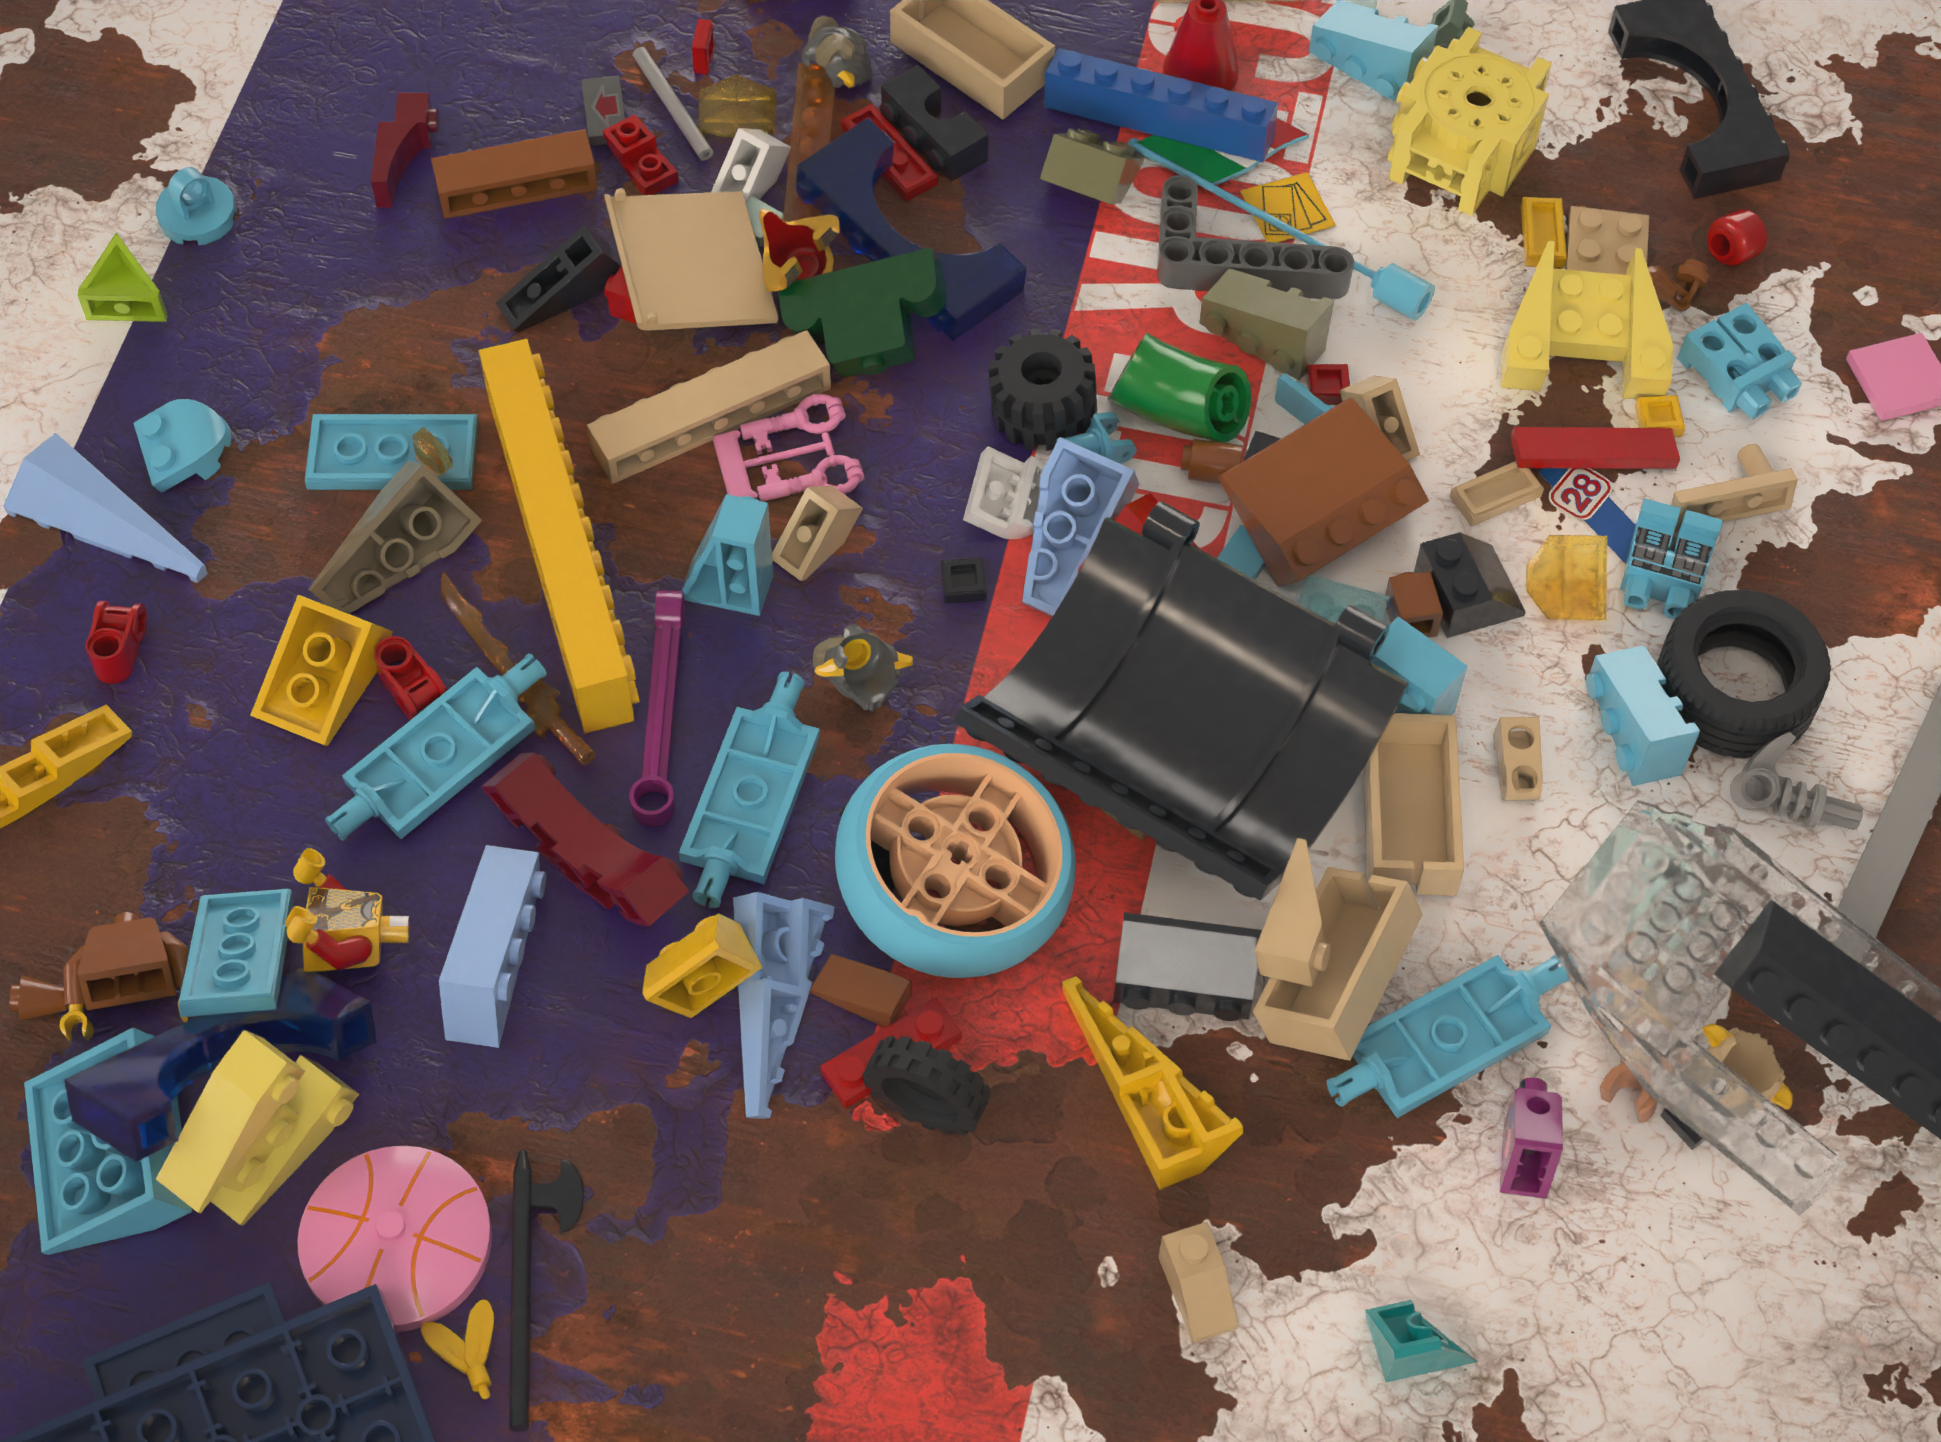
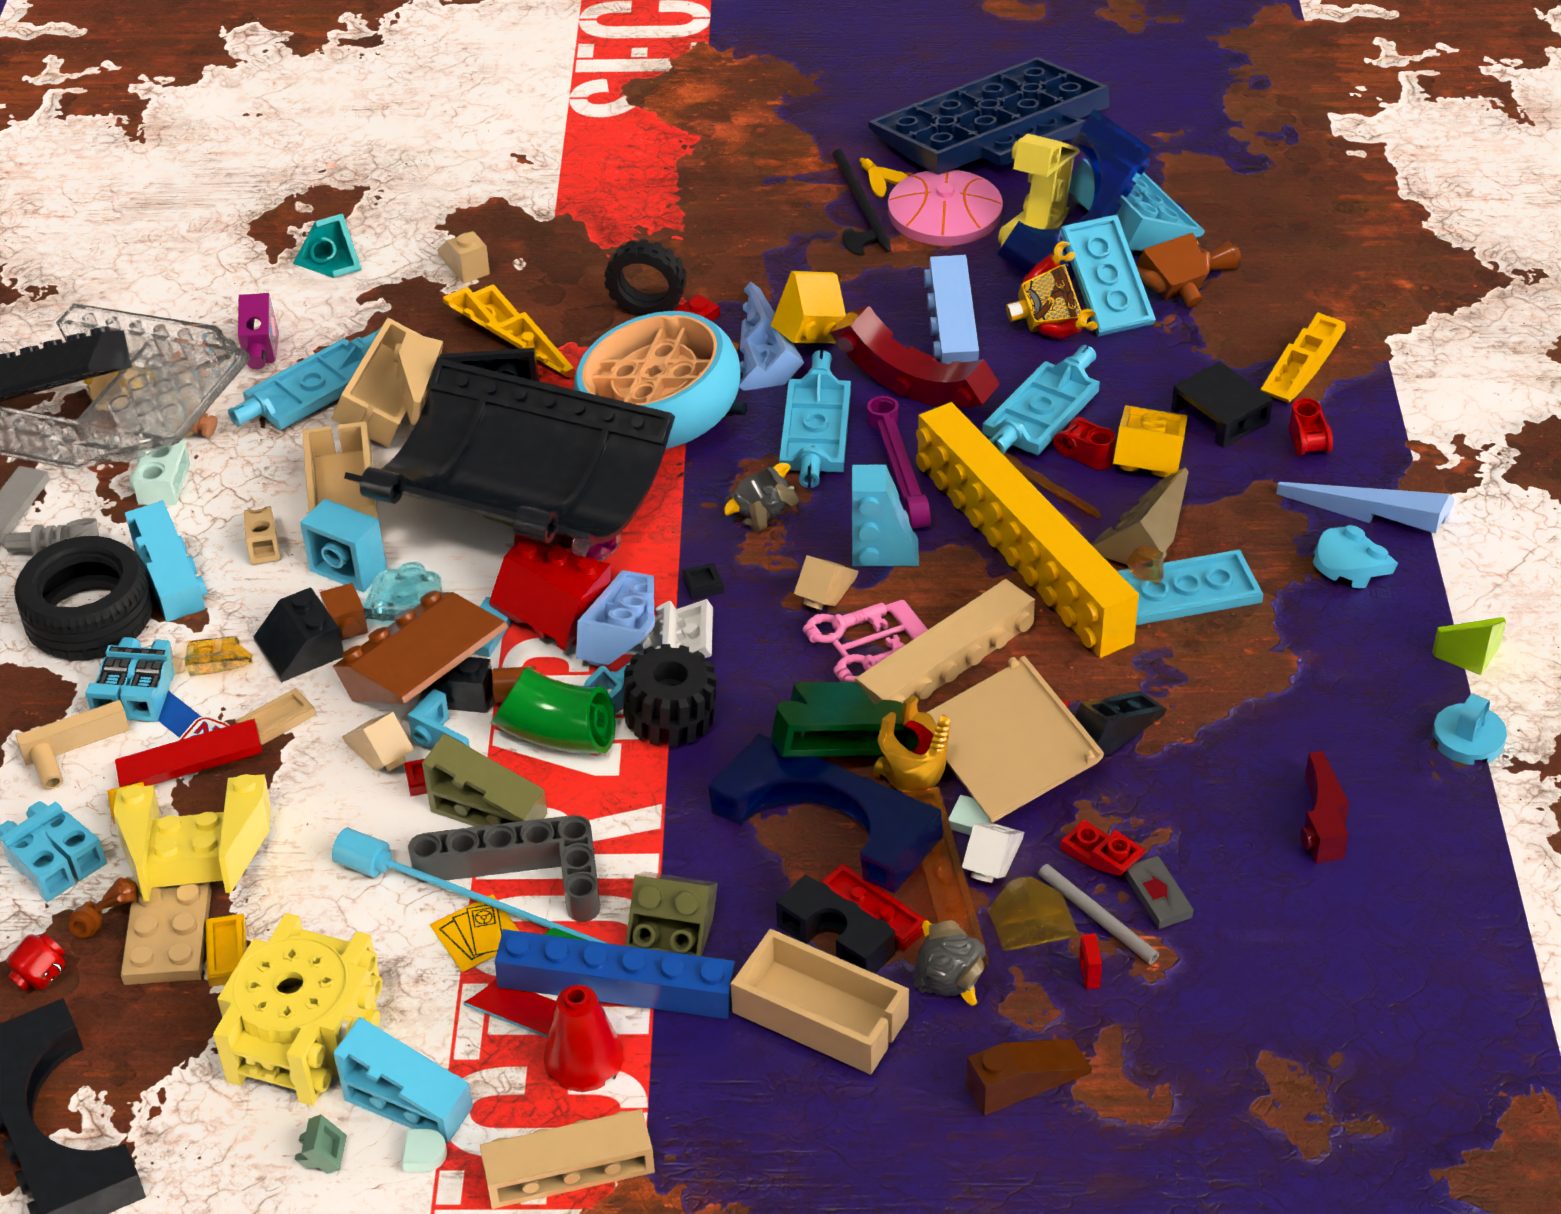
camera: 170 degrees right, 15 degrees down
dark orange brick [431,129,598,219] -> none
none -> black panel [1171,361,1273,448]

